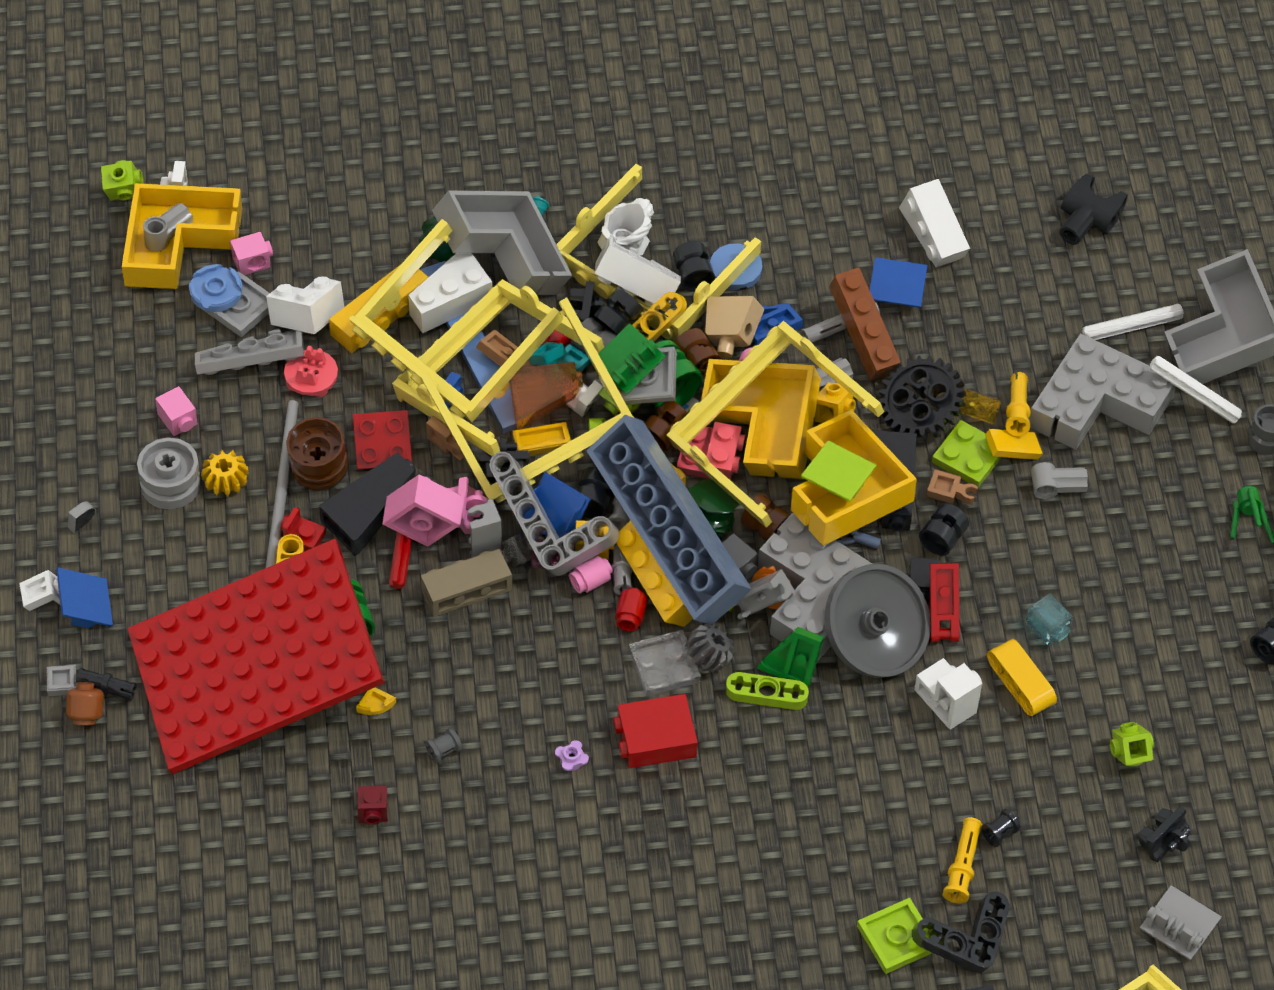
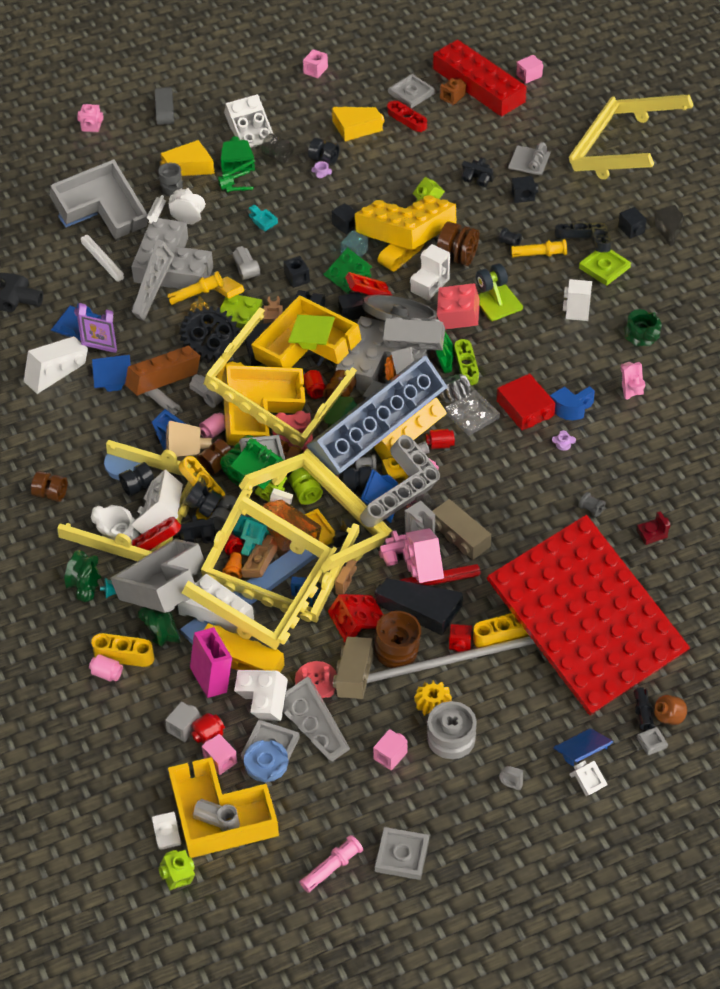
camera: 105 degrees left, 5 degrees down
none -> reddish brown wheel [31,471,68,502]
none -> blue piece [51,304,101,341]
none -> dark green piece [64,550,102,602]
none -> medium lavender flag [74,303,117,353]
none -> bright pink brick [89,654,123,682]
none -> yellow beam [91,633,154,667]
none -> red beam [131,517,181,551]
none -> light grey wing [132,239,174,321]
none -> light grey brick [165,701,200,742]
none -> white piece [168,188,205,225]
none -> dark pink brick [190,627,232,698]
none -> red head [191,713,225,745]
none -> orange cone [222,552,243,579]
none -> teal plate [249,205,278,232]
none -> black brick [283,256,310,288]
none -> bright pink pin [299,835,363,893]
none -> red brick [303,370,326,399]
none -> lavender plate [311,161,332,178]
none -> green hinge [323,247,372,294]
none -> black brick [331,203,357,235]
none -> dark tan brick [333,637,374,699]
none -> yellow piece [355,195,456,250]
none -> light grey plate [375,827,429,880]
none -> light grey brick [383,317,445,350]
none -> reddish brown wheel [437,221,479,266]
none -> coral brick [437,283,479,329]
none -> lime plate [476,263,523,321]
none -> black brick [511,176,538,203]
none -> blue brick [550,386,595,420]
none -> white brick [563,279,592,321]
none -> bright pink hips [621,362,645,400]
none -> dark green piece [624,309,662,346]

